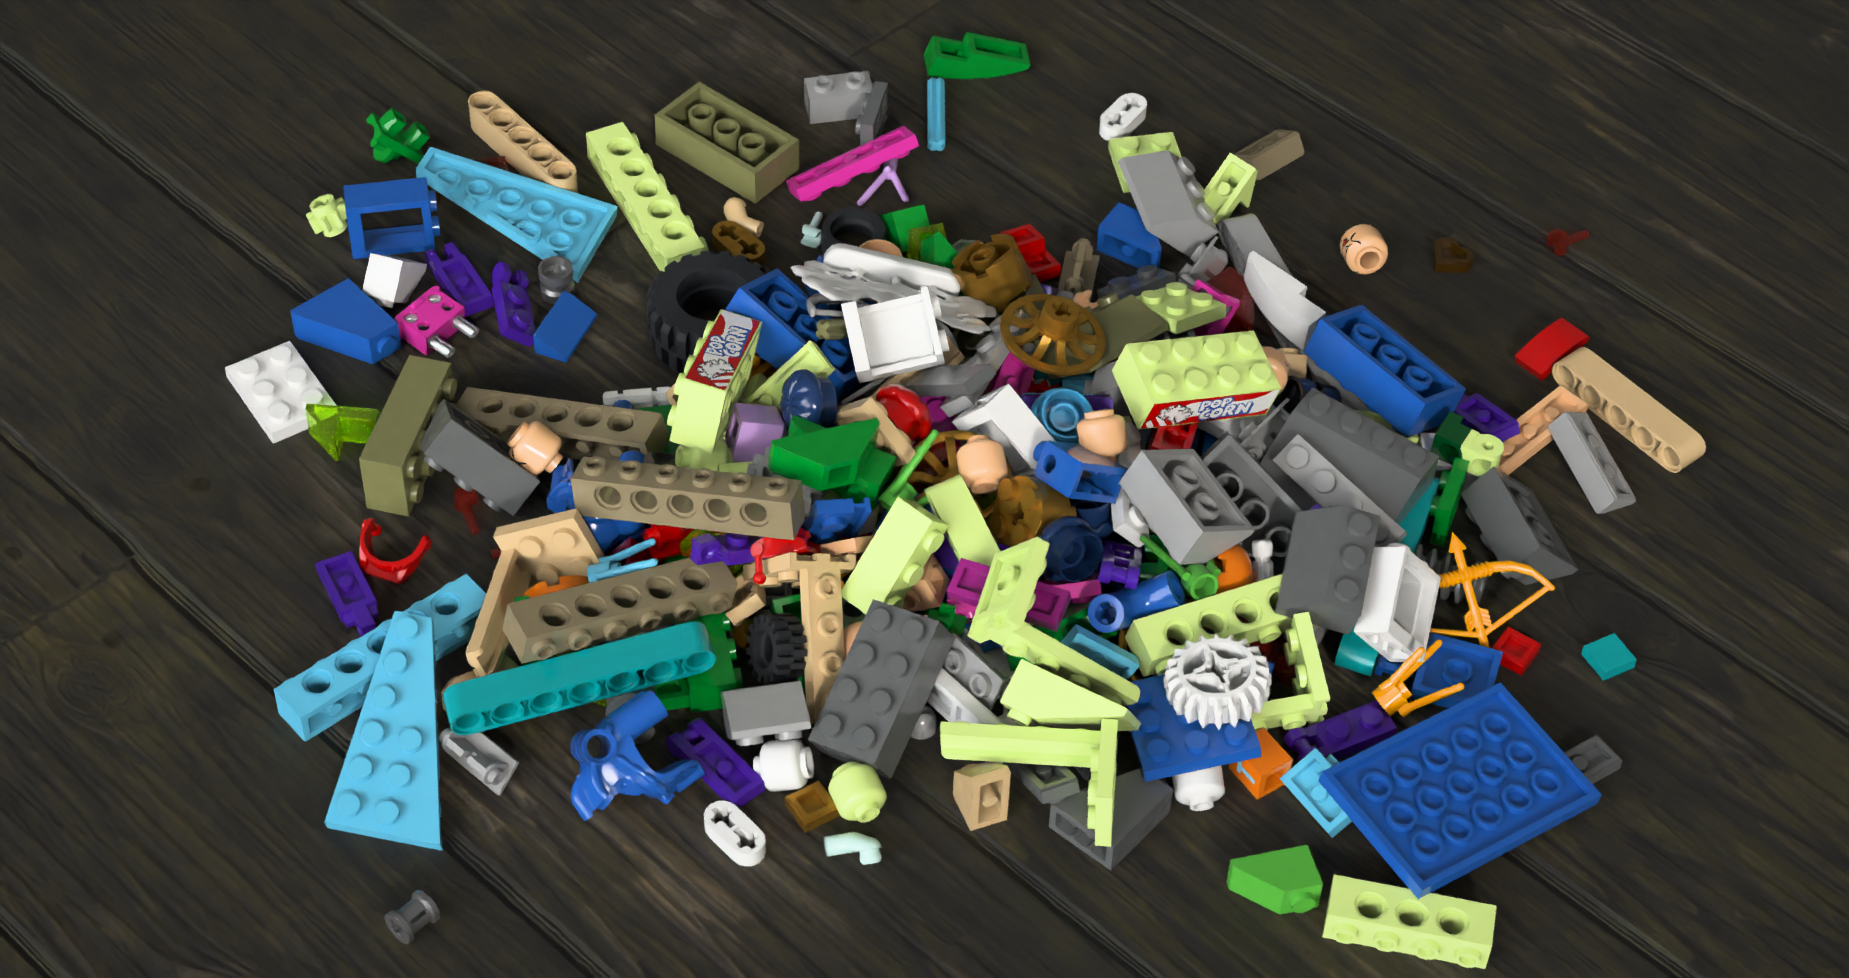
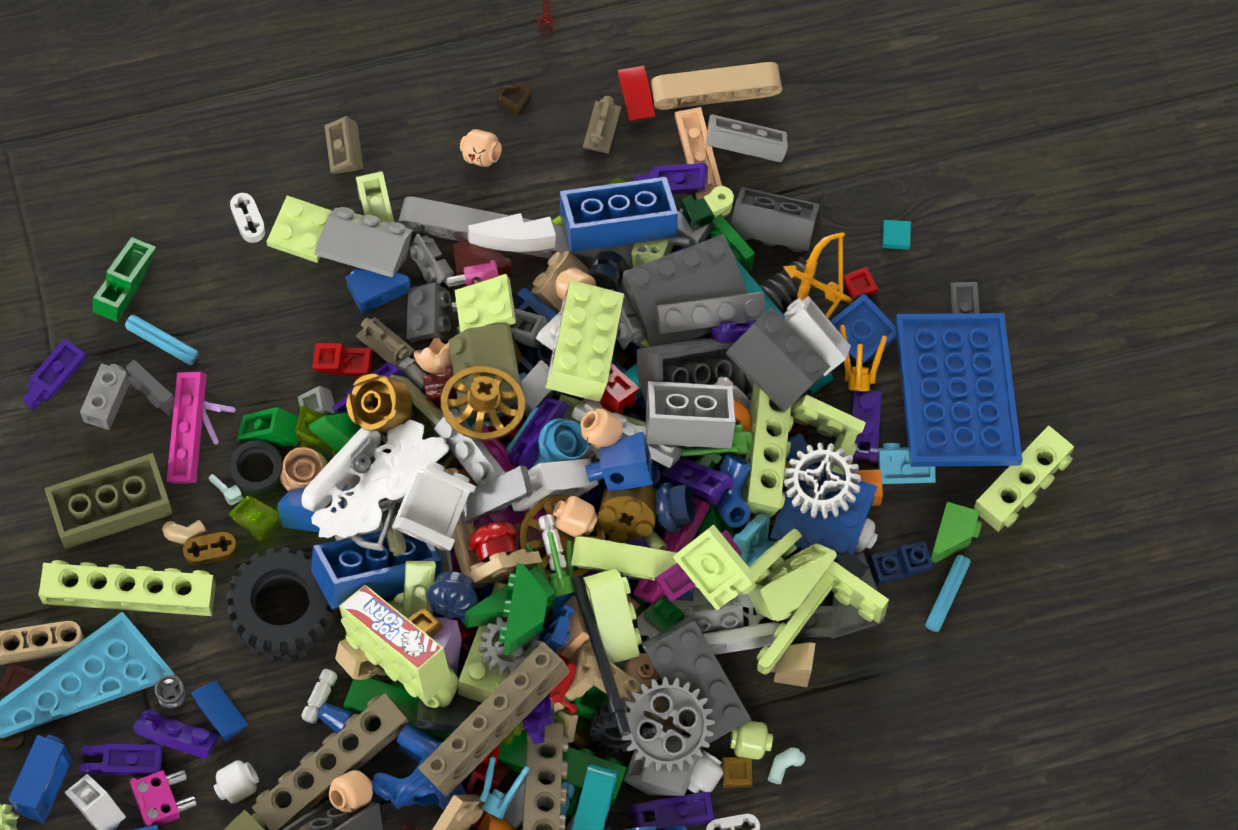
camera: 60 degrees left, 20 degrees up
none -> dark purple hinge [23,339,87,411]
none -> white head [214,760,259,804]
none -> clear neon green slope [229,495,280,544]
none -> dark grey arm [350,438,377,474]
none -> pearl gold tile [408,608,443,638]
none -> white axle [539,514,566,571]
none -> black bar [571,576,631,737]
none -> dark tan hinge [583,96,621,154]
none -> light grey gear [621,677,715,772]
none -> black slope [837,551,869,580]
none -> dark blue slope [868,542,934,585]
none -> medium azure axle [925,555,971,632]

